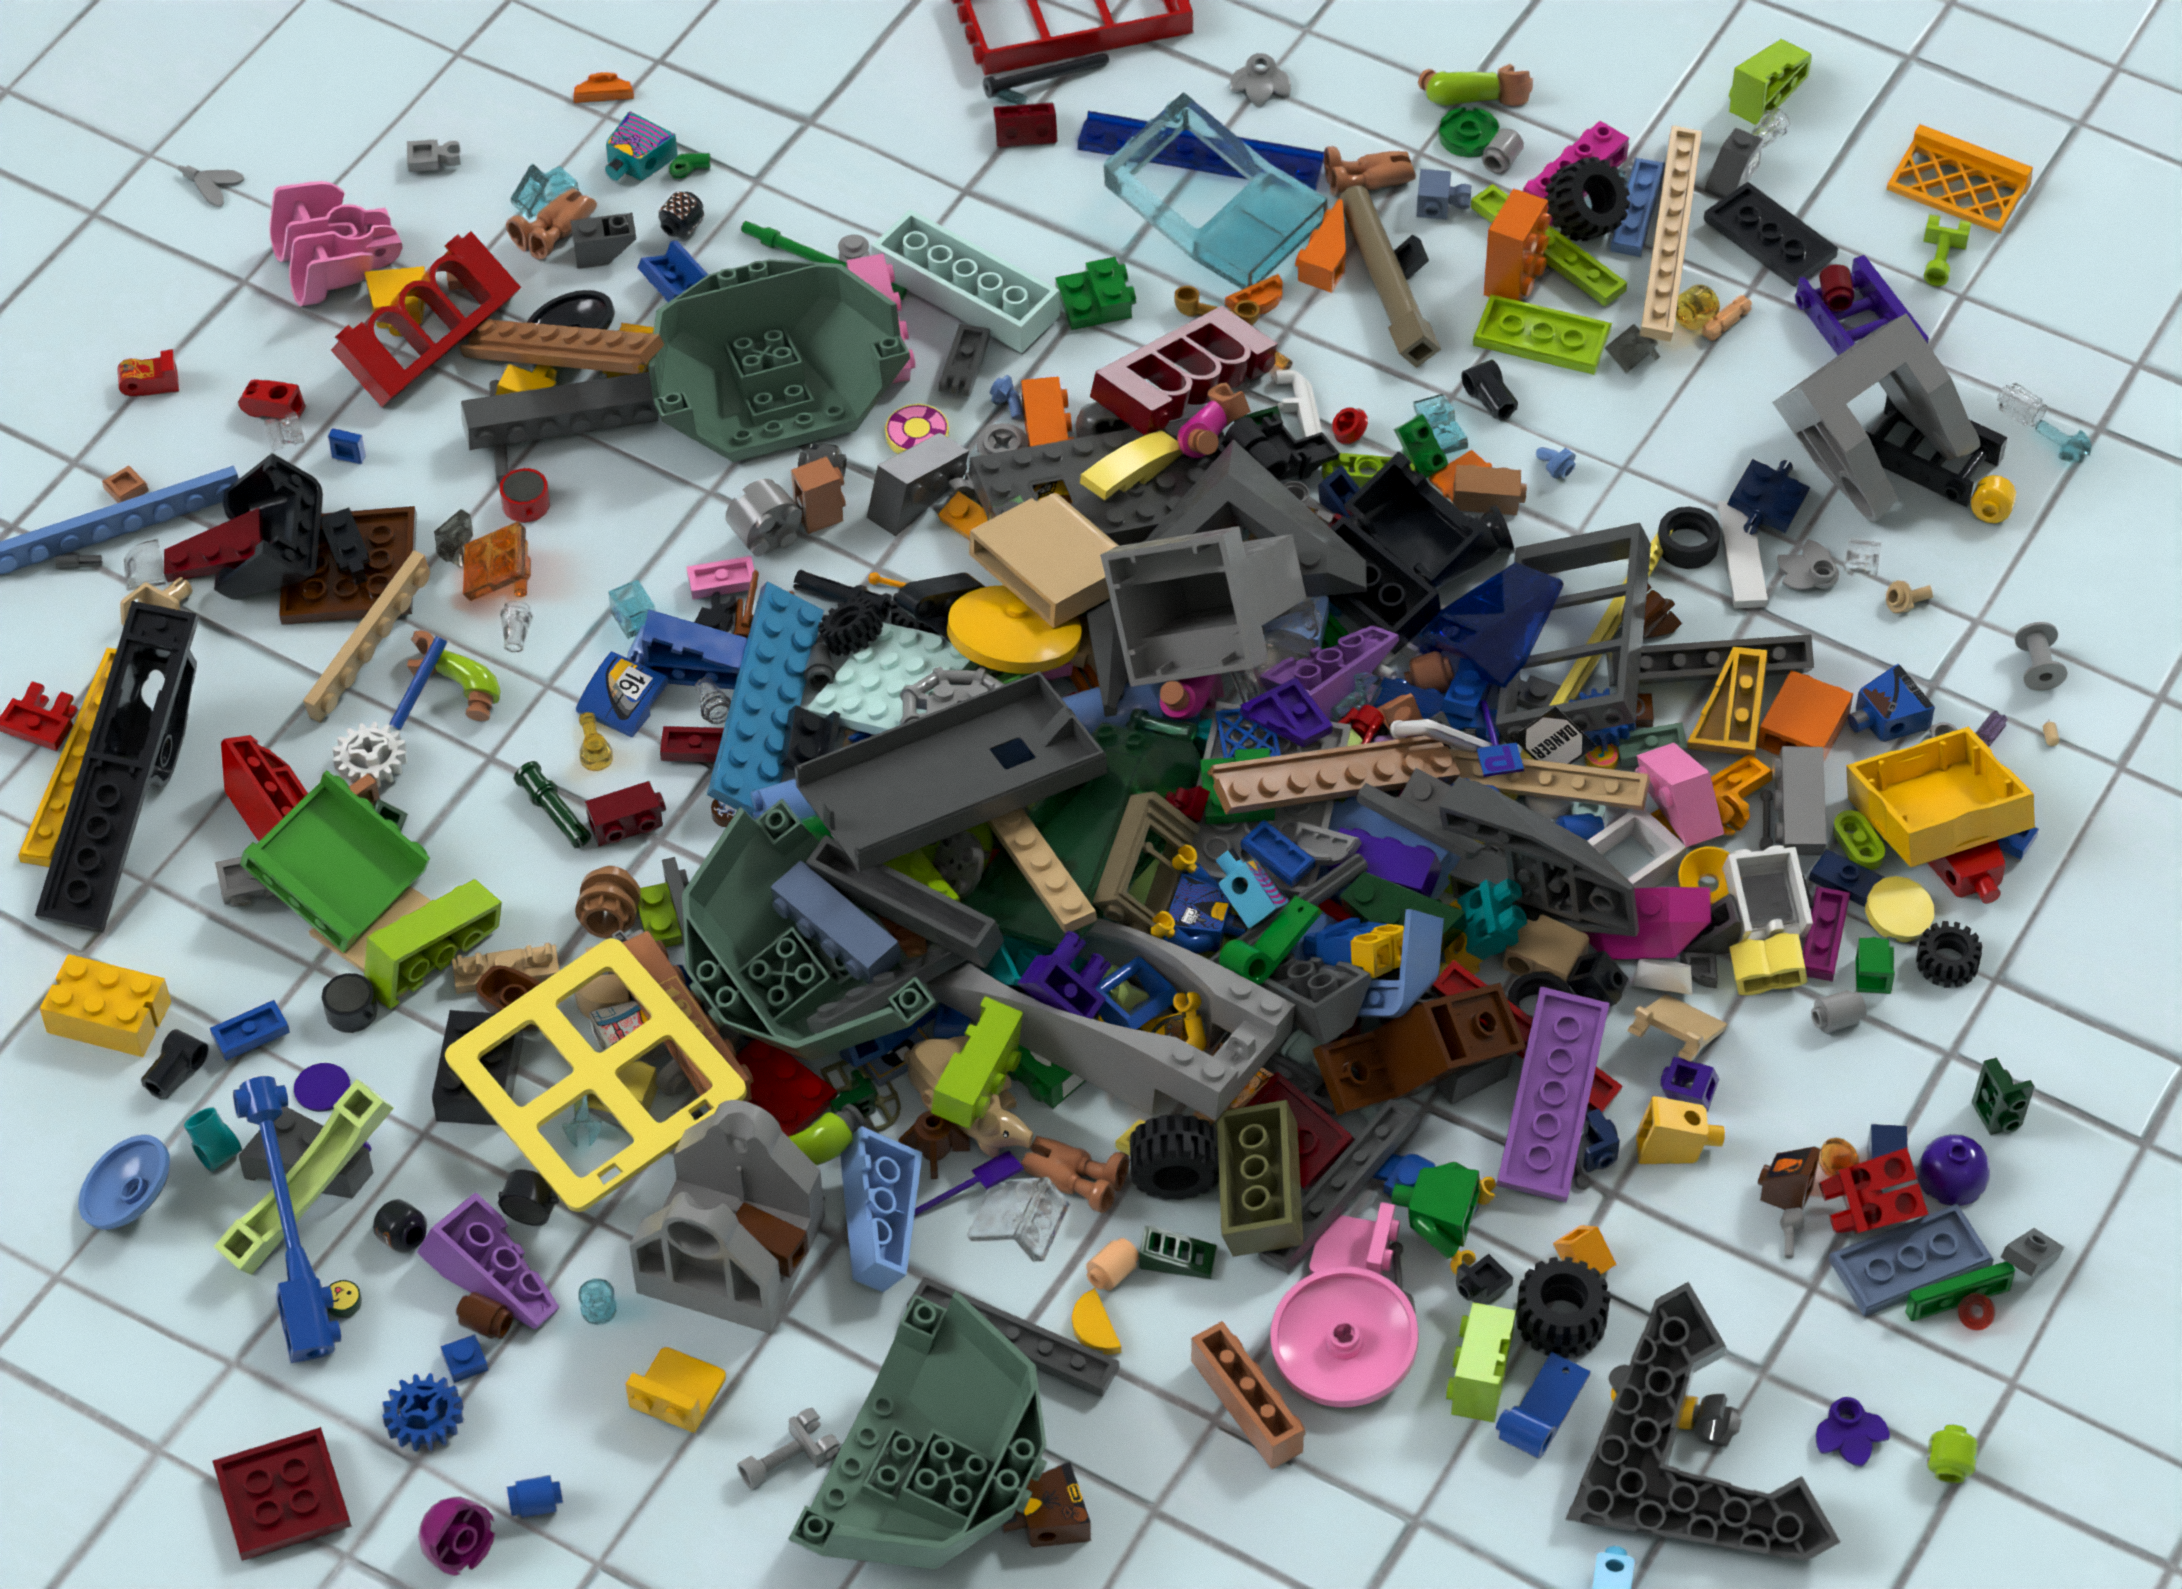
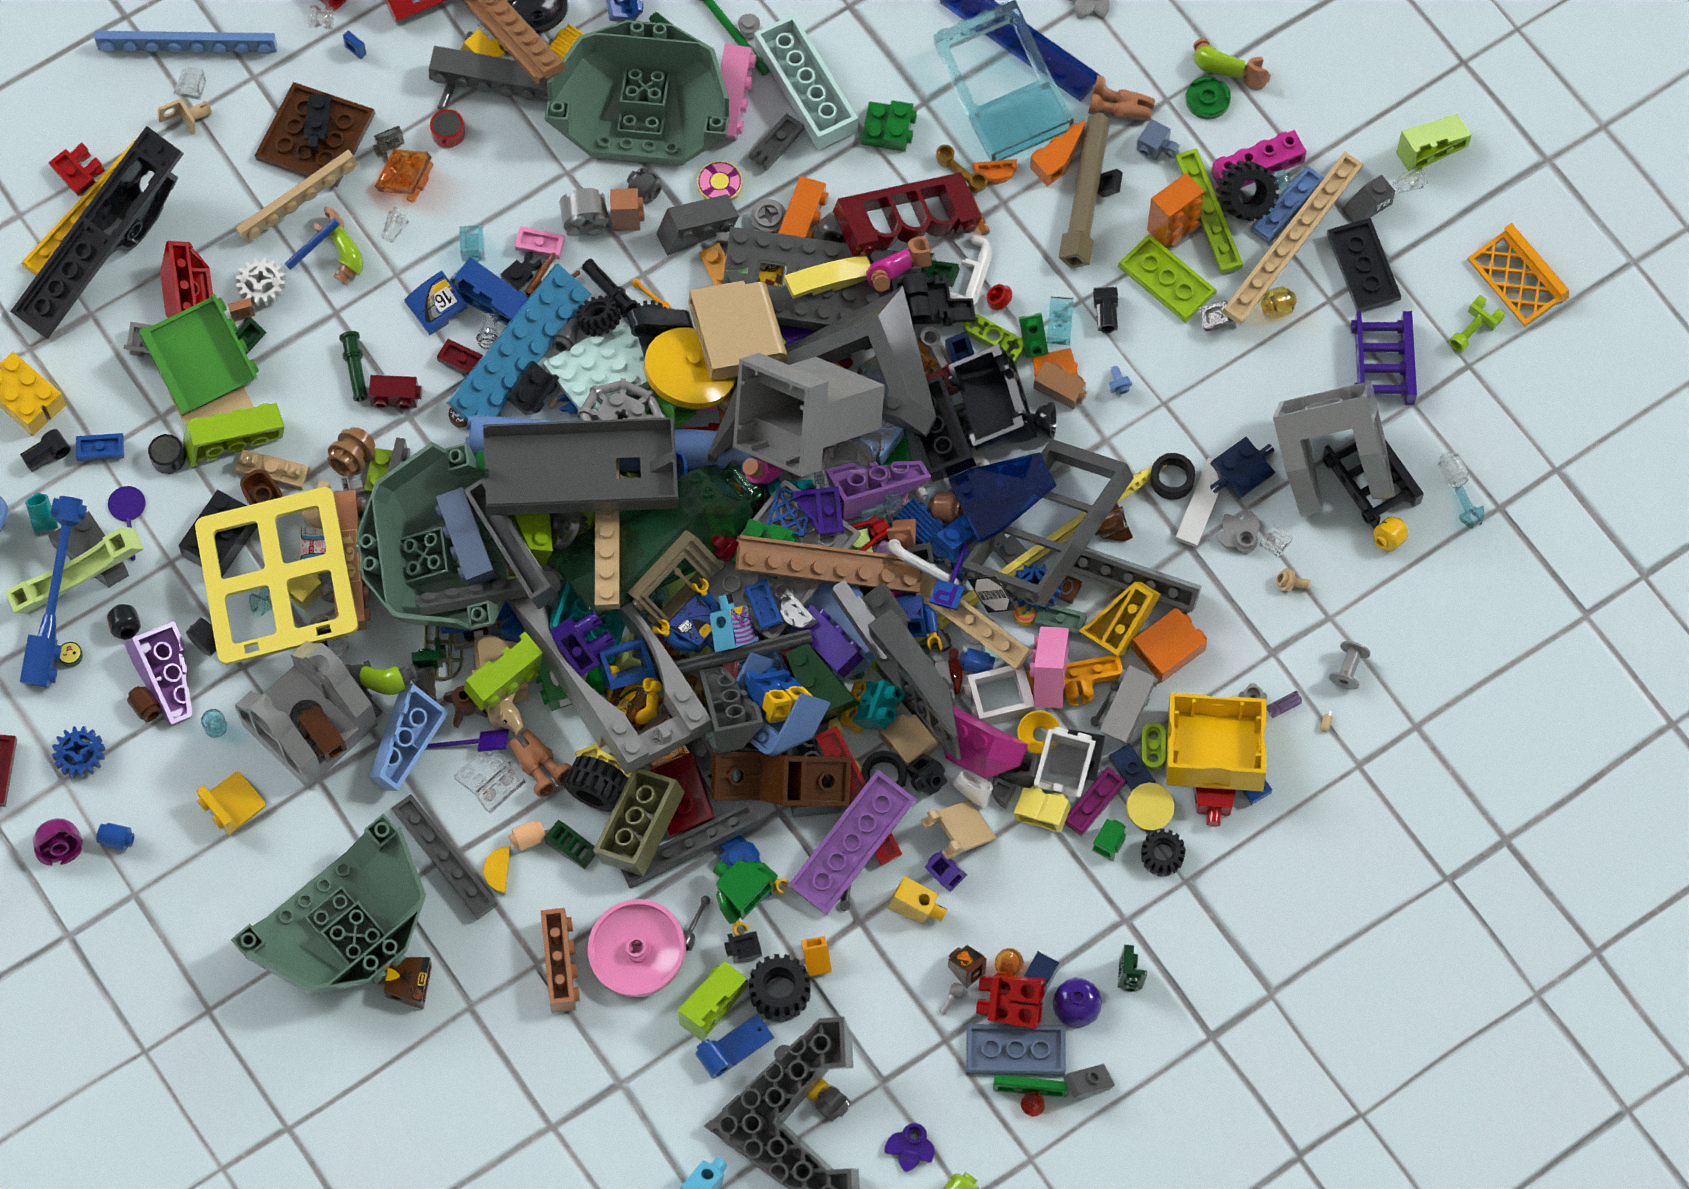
camera: 25 degrees right, 15 degrees up
dark grey pin [55,555,103,569] -> none
nougat tile [102,466,149,503] -> none
dark red wing [164,507,263,582] -> none
black windscreen [214,453,323,599] -> none
blue plate [440,1334,489,1383] -> none
clear yellow bar [579,712,613,771] -> none
red plate [736,1039,838,1137] -> none
light grey bar [737,1408,841,1489] -> none
medium blue plate [990,375,1024,420] -> none
green door [1219,896,1322,985] -> none
bright pink bracket [1309,1202,1400,1276] -> none
light grey brick [1482,128,1524,173] -> none
dark blue bracket [1583,1108,1620,1173] -> none
light nougat axle [1702,295,1752,341] -> none
light grey brick [1811,990,1867,1033] -> none
dark red brick [1819,264,1855,312] -> none
blue torso [1848,664,1935,742] -> none

